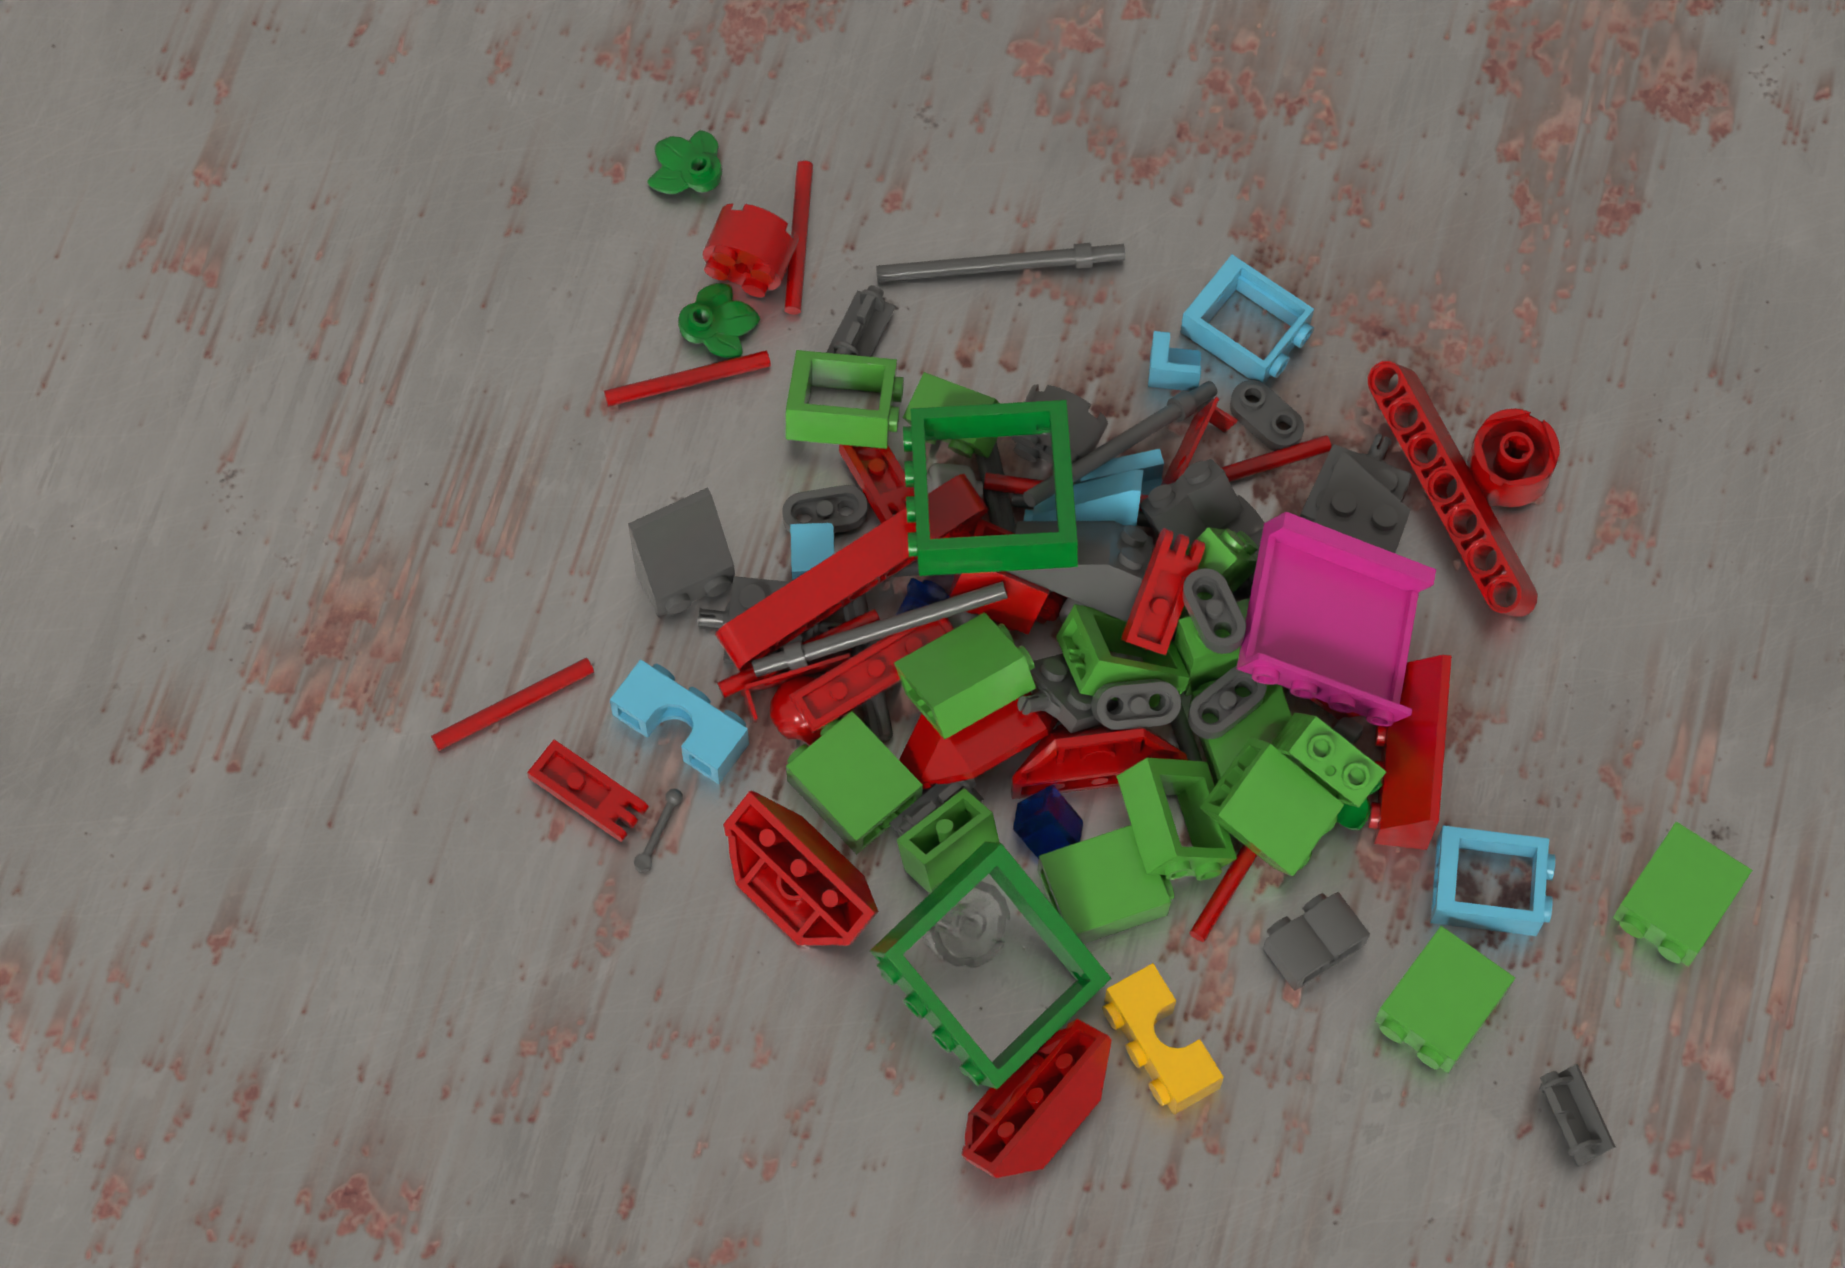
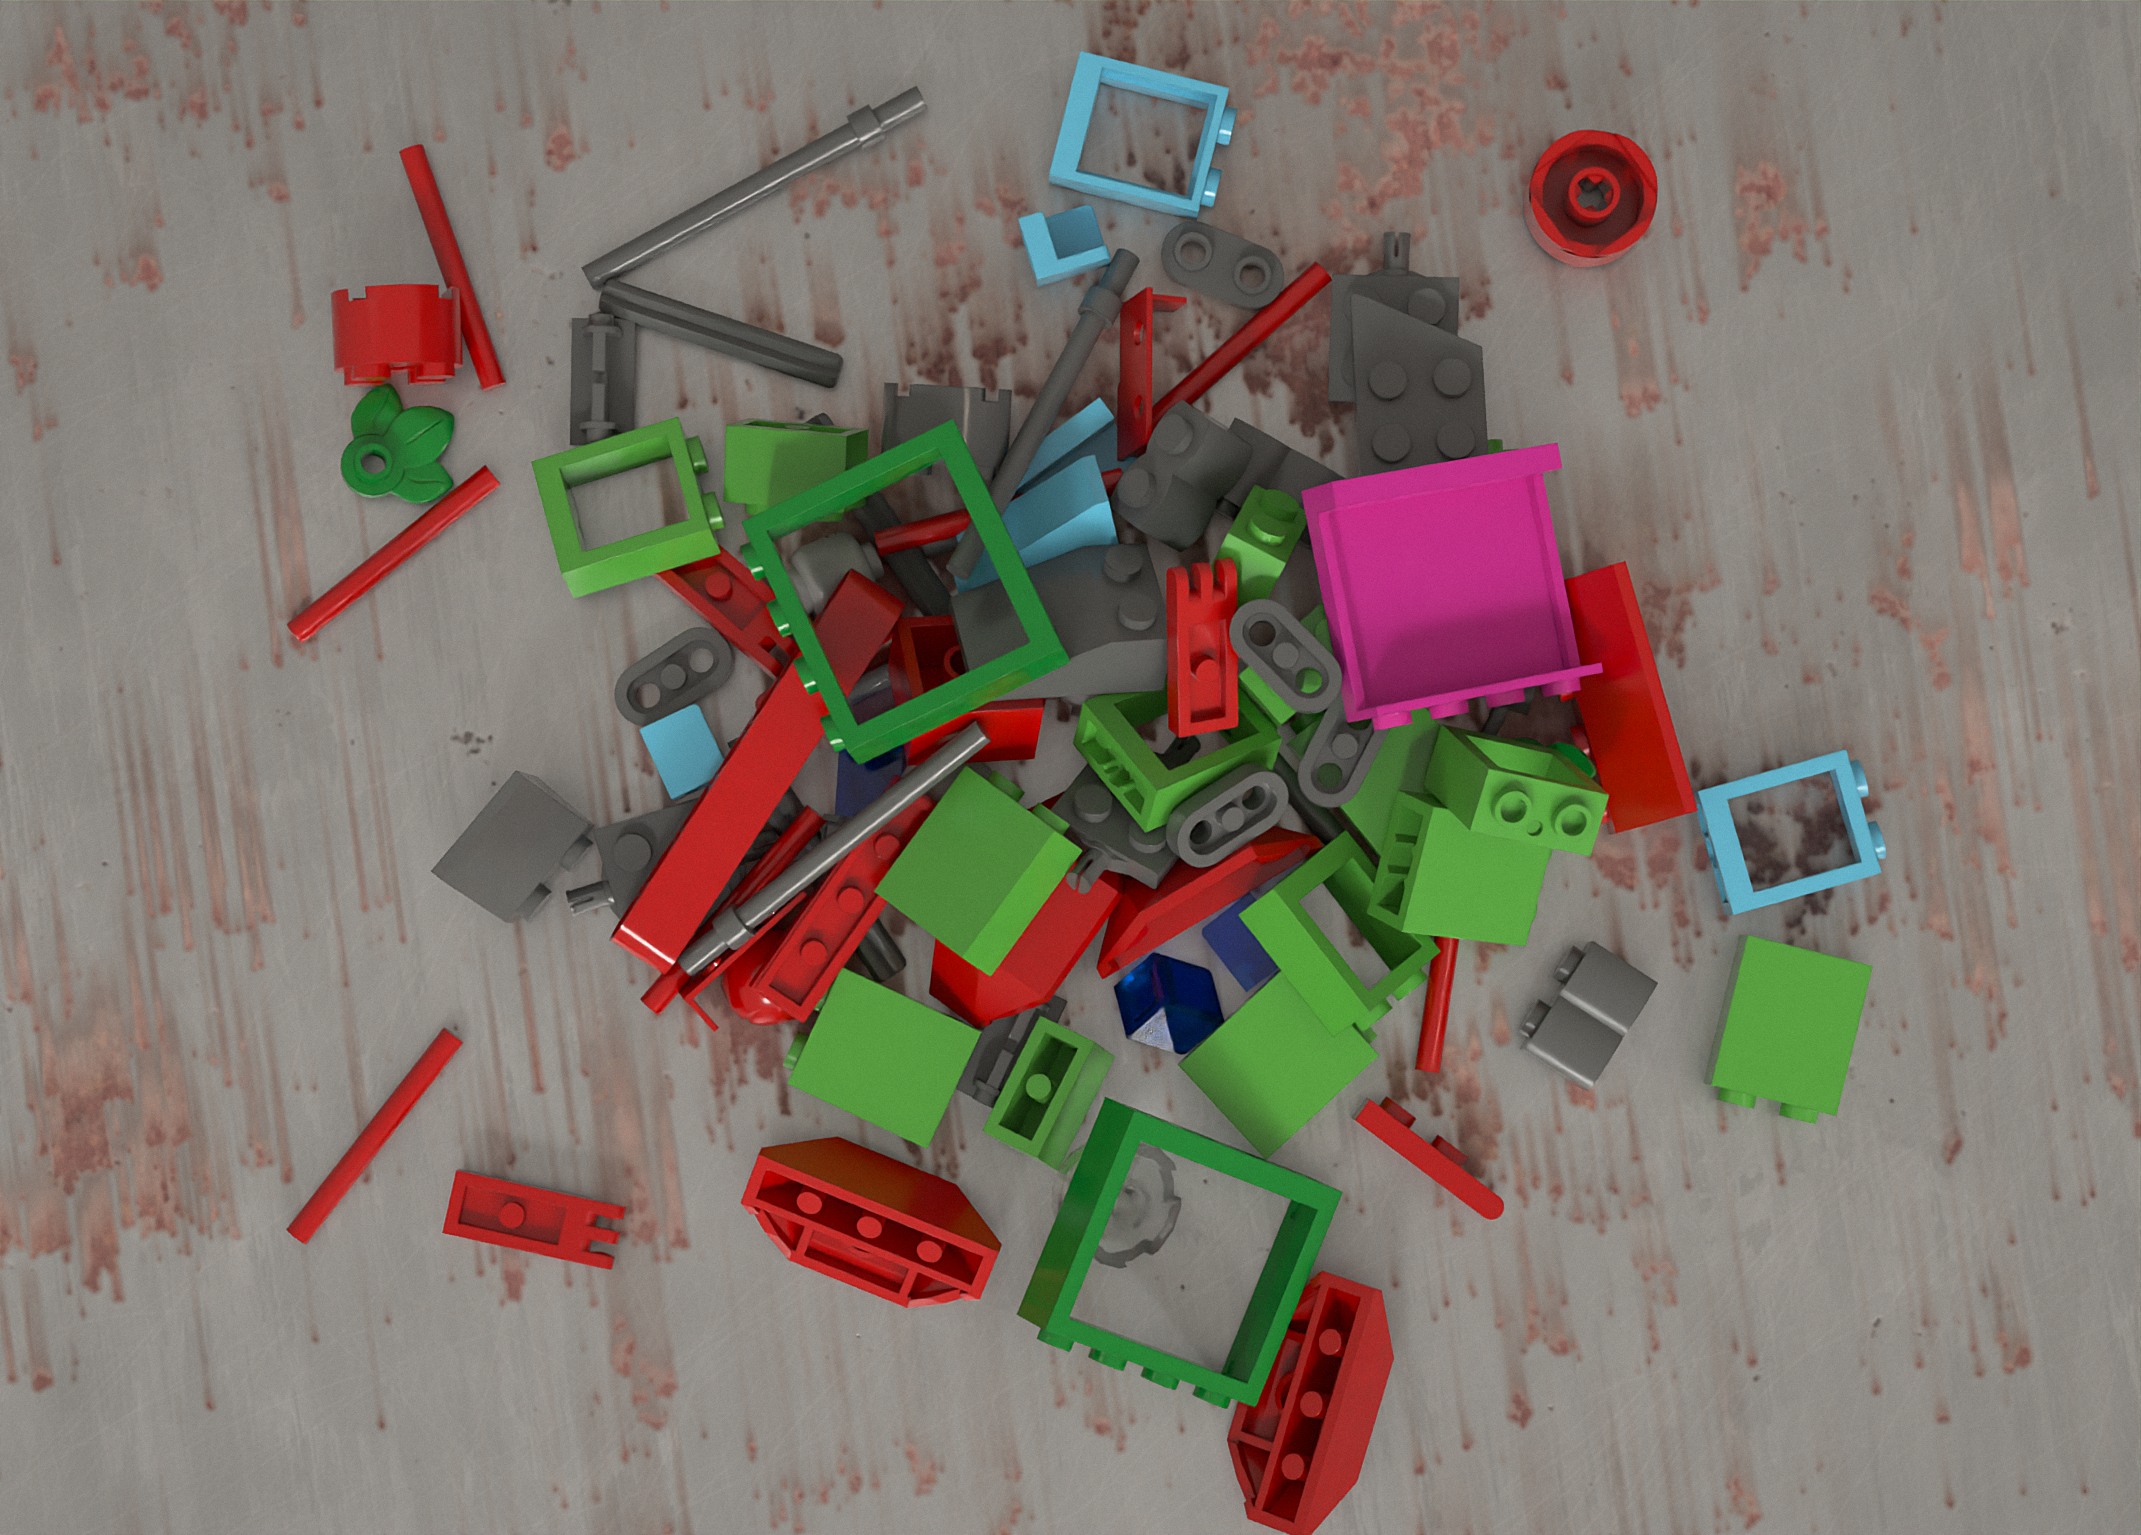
camera: 20 degrees left, 20 degrees up
medium azure arch [610,659,749,784] -> none
dark grey hinge [634,788,683,873] -> none
green plate [647,130,723,194] -> none
yellow arch [1102,963,1224,1115] -> none
red beam [1367,361,1538,617] -> none
dark grey hinge [1540,1064,1616,1166] -> none
bright green brick [1613,821,1753,967] -> none
none -> dark grey axle [598,279,843,388]
none -> clear blue panel [1201,892,1279,992]
none -> red hinge [1351,1096,1504,1220]

